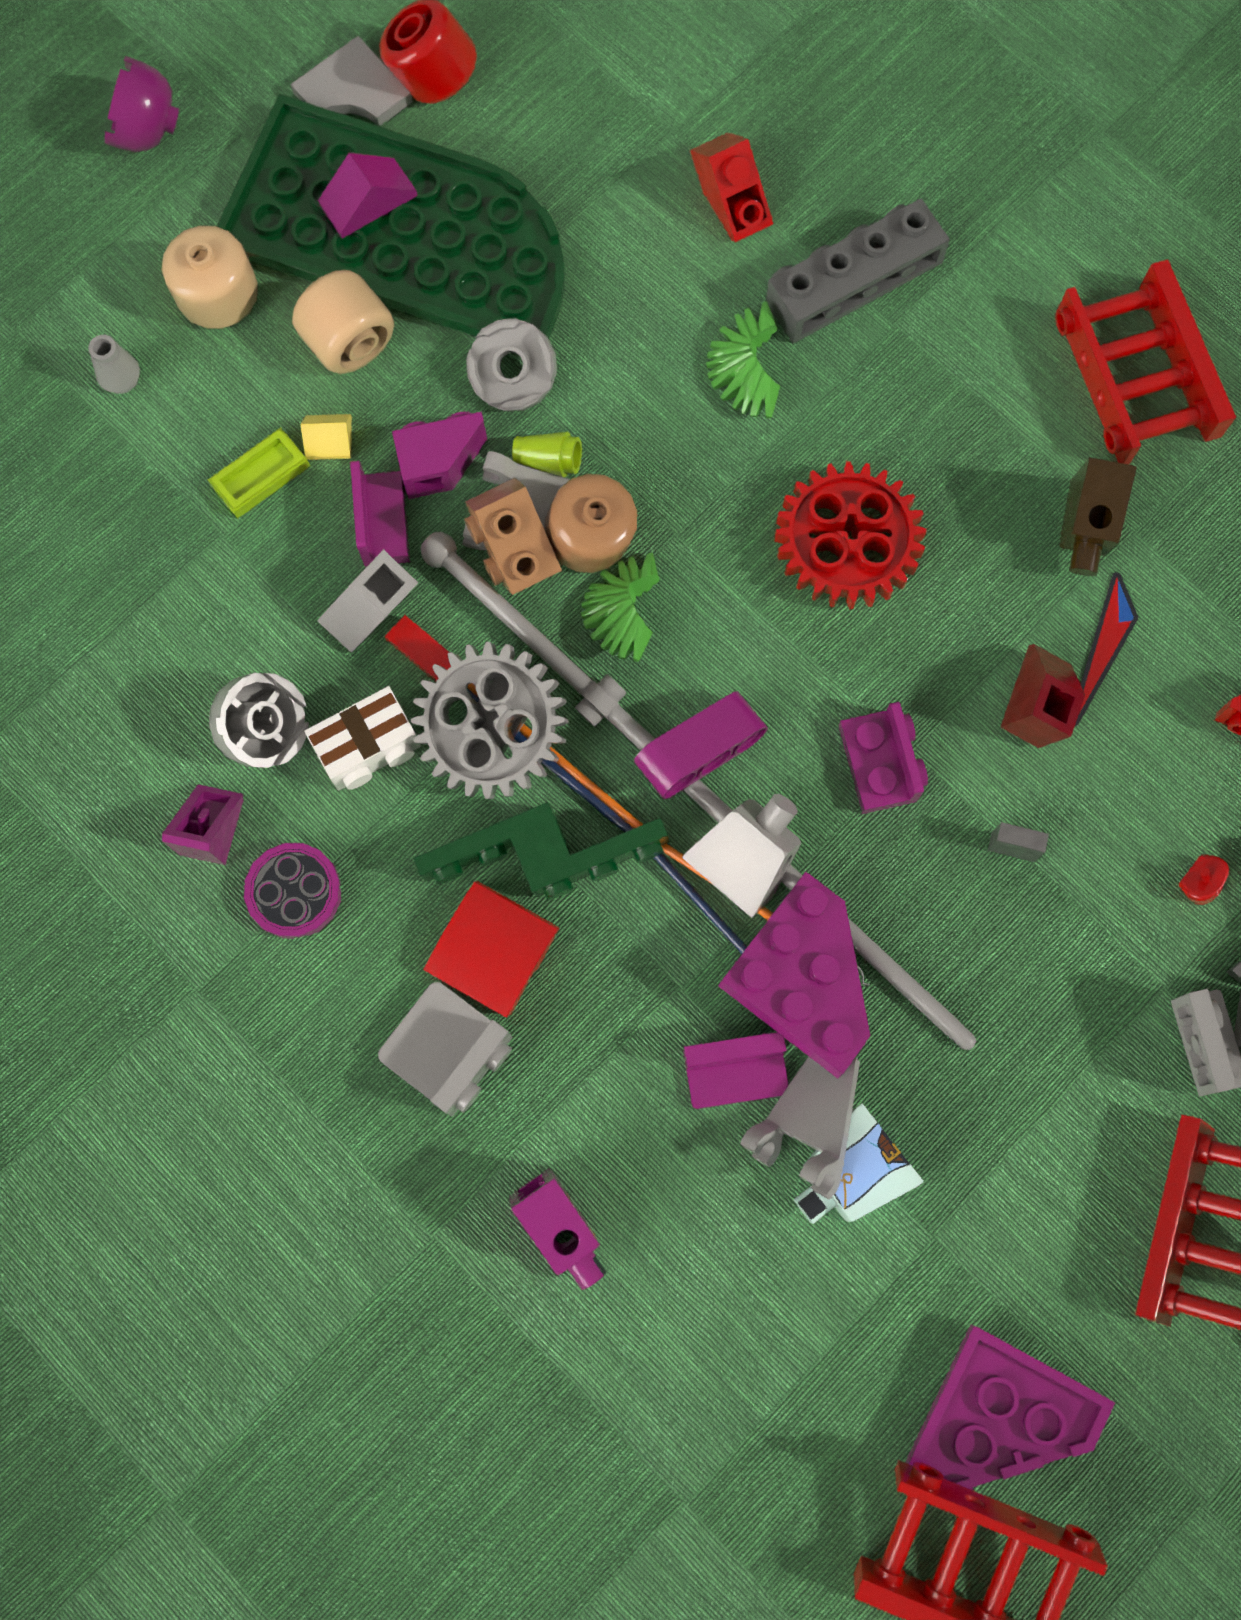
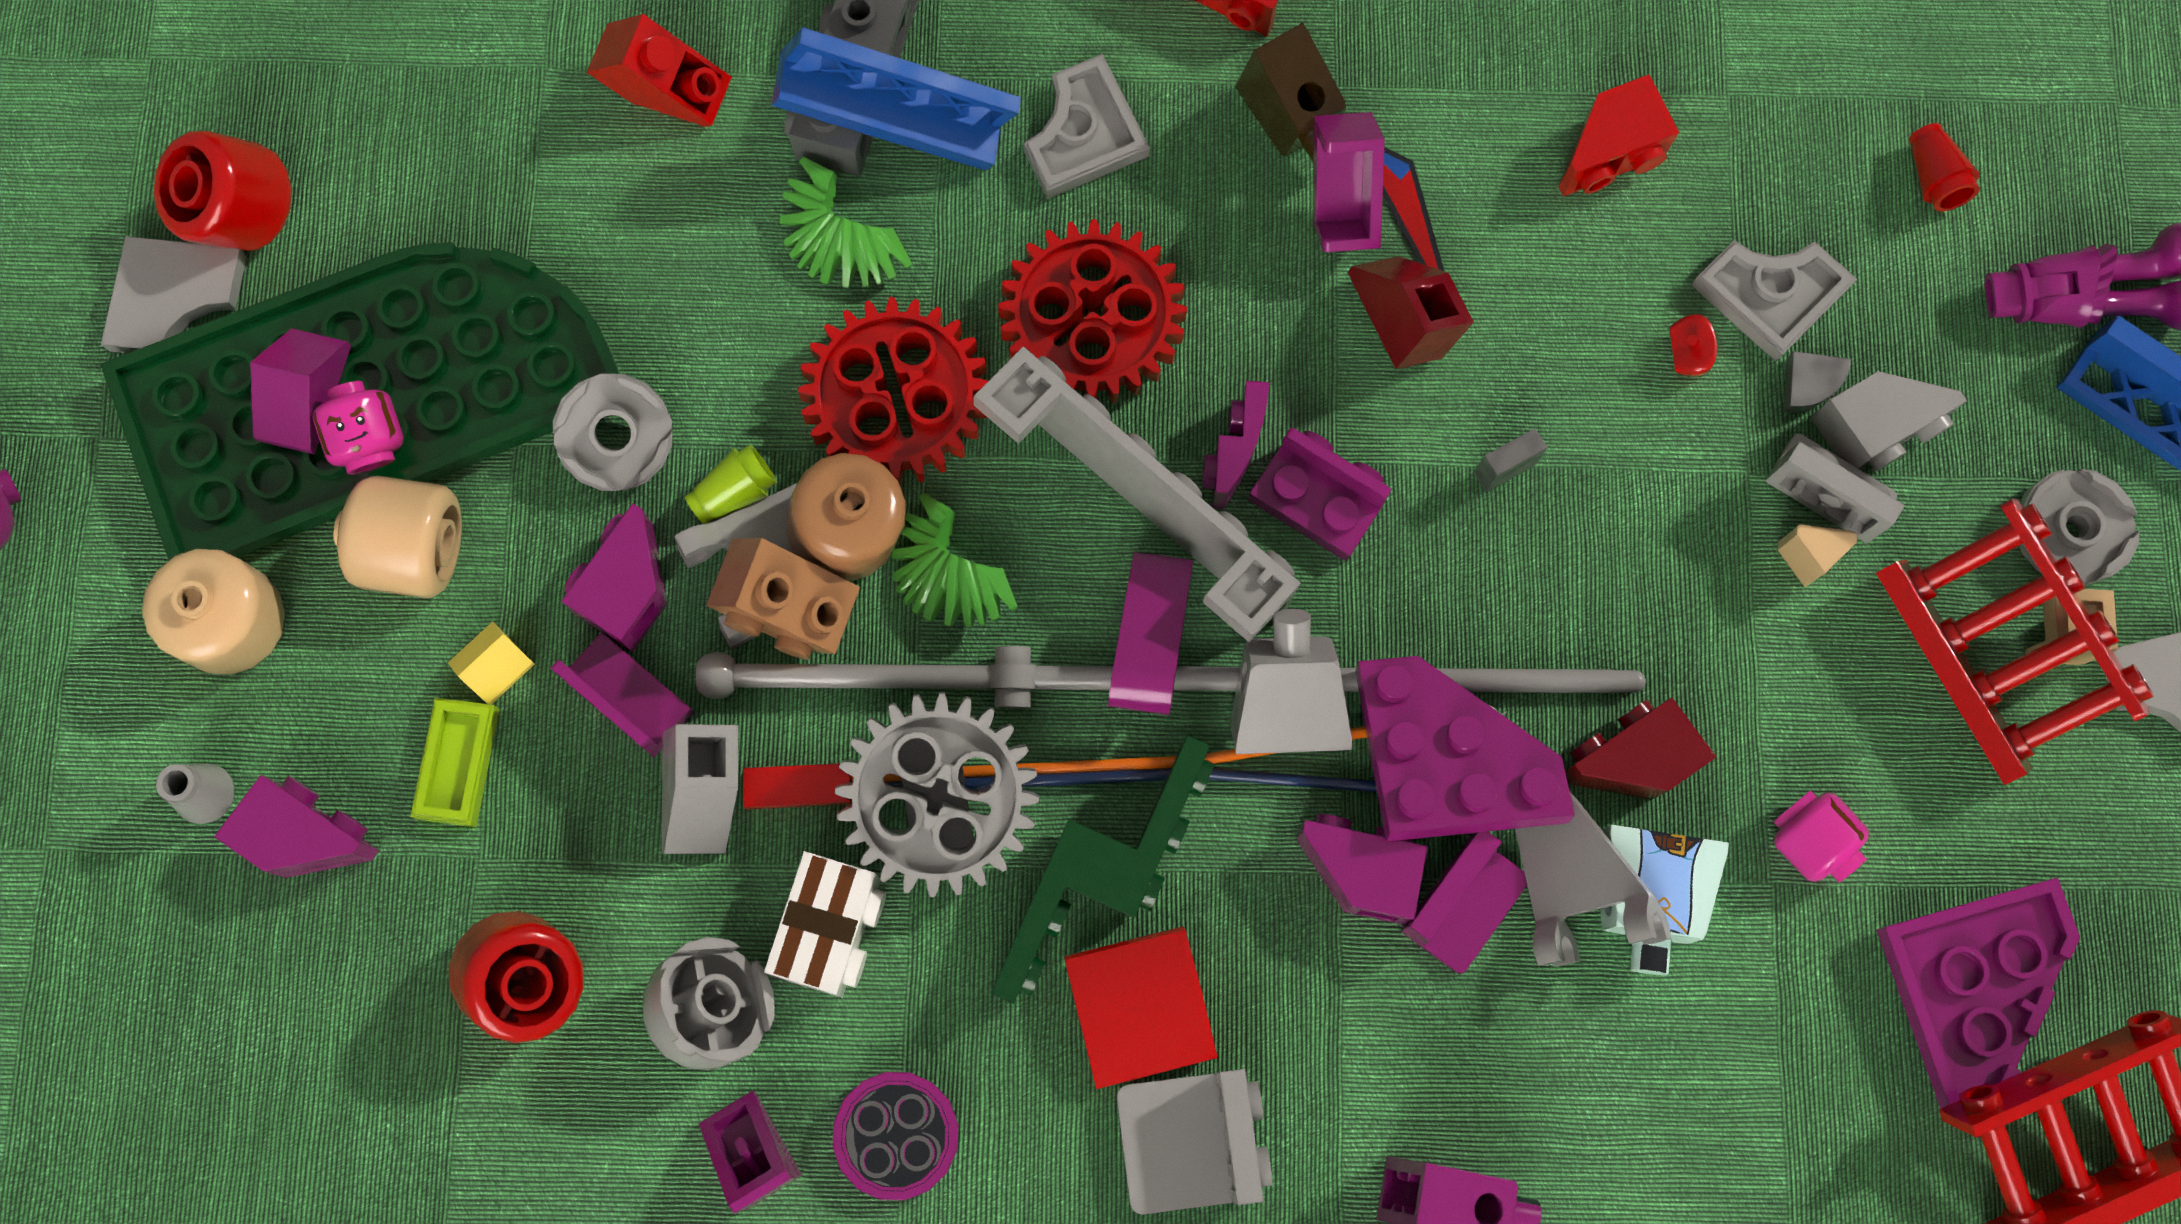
camera: 50 degrees left, 0 degrees up
none -> magenta slope [214,775,380,878]
none -> dark pink head [313,381,404,474]
none -> red head [449,911,584,1043]
none -> blue fence [771,27,1021,171]
none -> red gear [798,297,988,485]
none -> light grey bracket [974,347,1301,643]
none -> light grey tile [1023,54,1150,199]
none -> magenta slope [1202,380,1269,510]
none -> magenta slope [1296,814,1428,925]
none -> magenta panel [1312,112,1385,252]
none -> dark red slope [1565,697,1716,800]
none -> dark pink head [1773,790,1869,883]
none -> tan slope [1778,525,1857,587]

